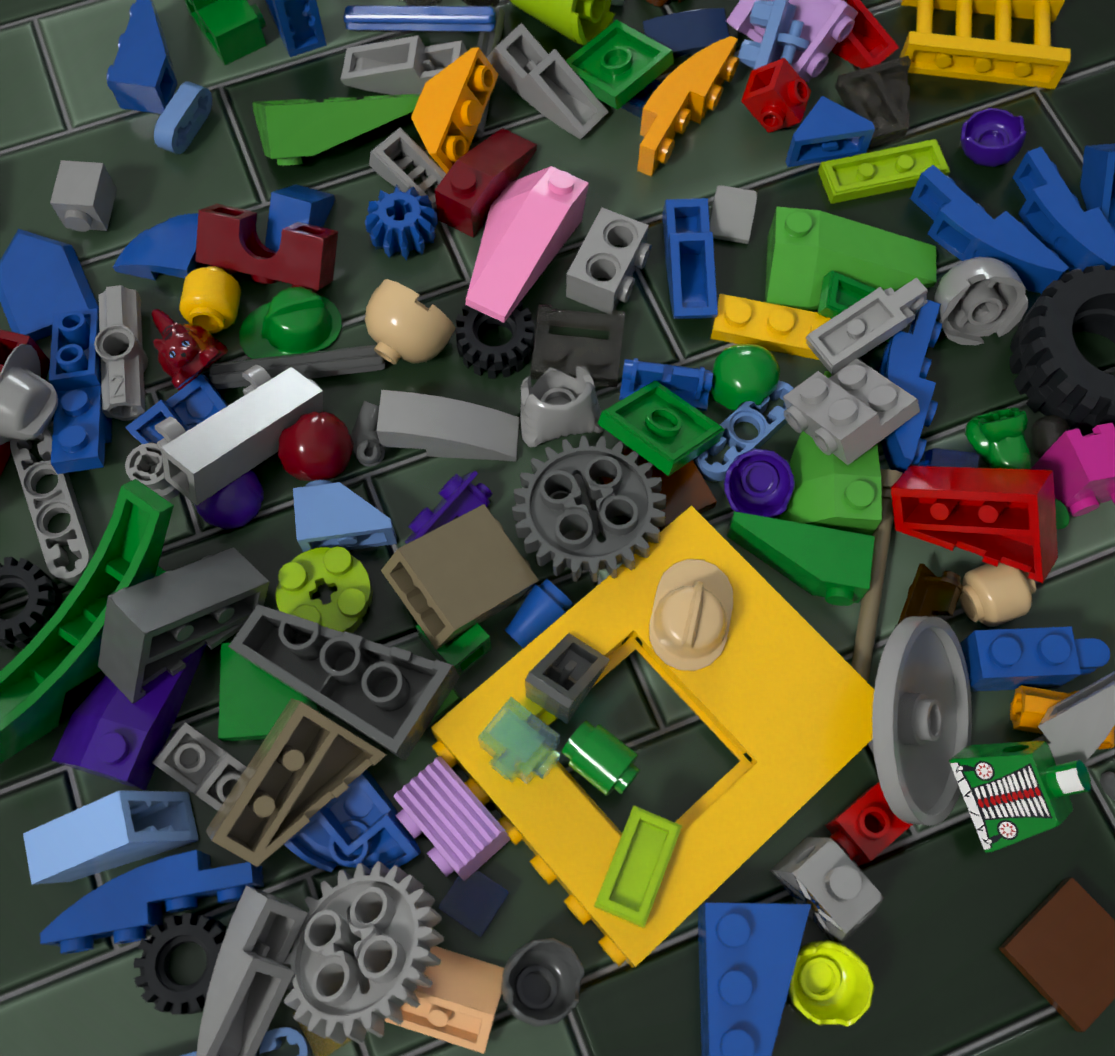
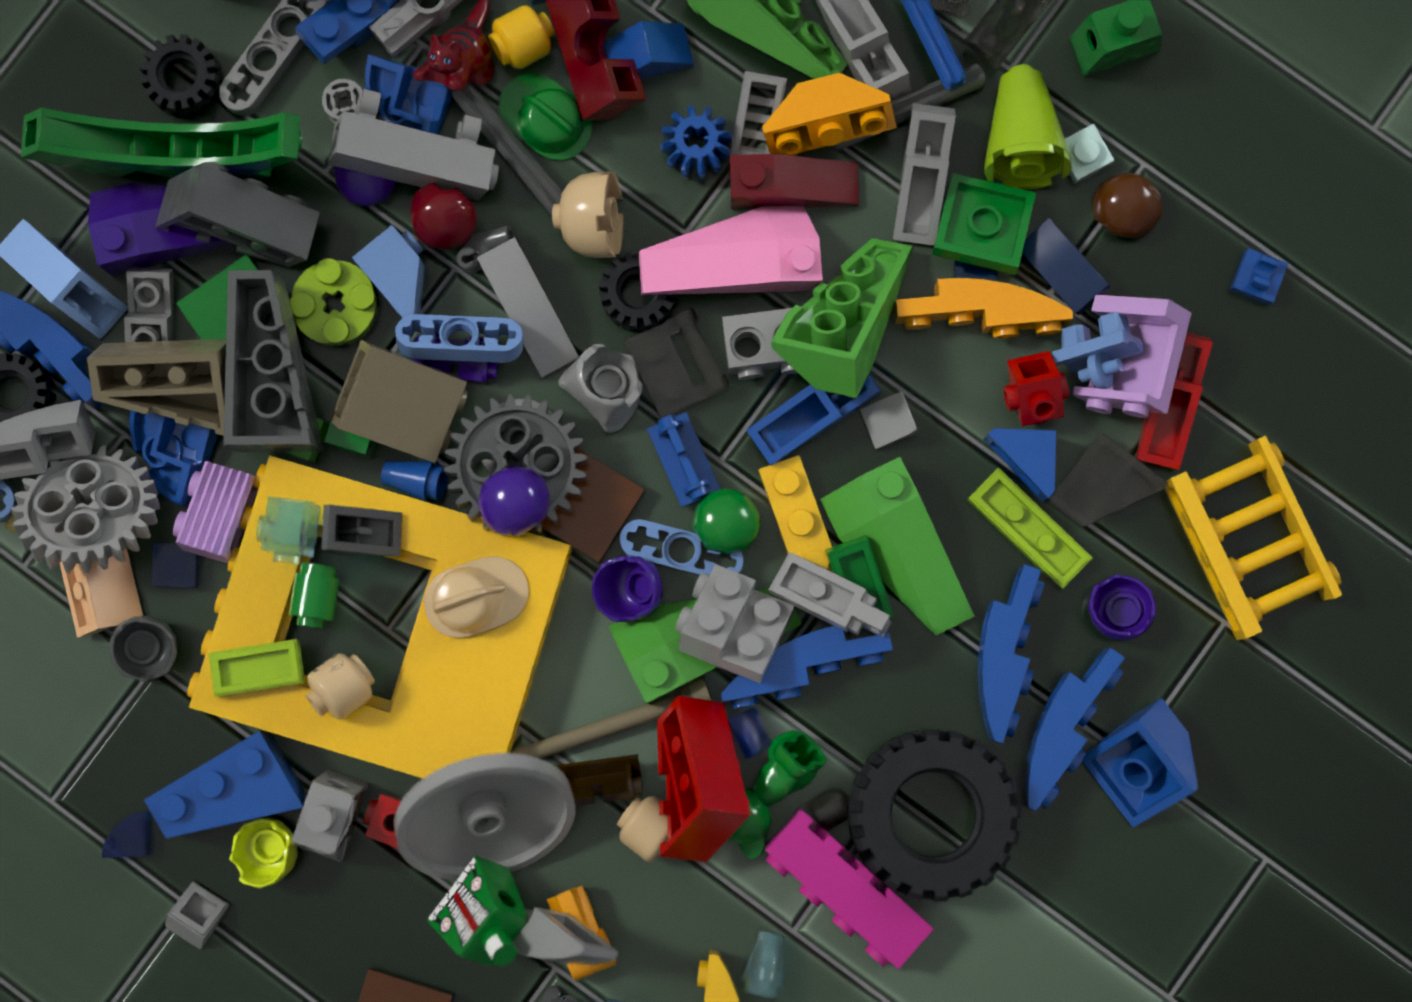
camera: 65 degrees right, 15 degrees up
green tile [597,381,725,476] -> none
green slope [727,511,875,606] -> none
light grey cylinder [934,257,1028,345] -> none
blue brick [960,626,1110,692] -> none
none -> tan head [305,653,375,720]
none -> medium blue beam [395,314,523,363]
none -> dark purple hair [478,466,551,537]
none -> bright green wedge [771,238,913,398]

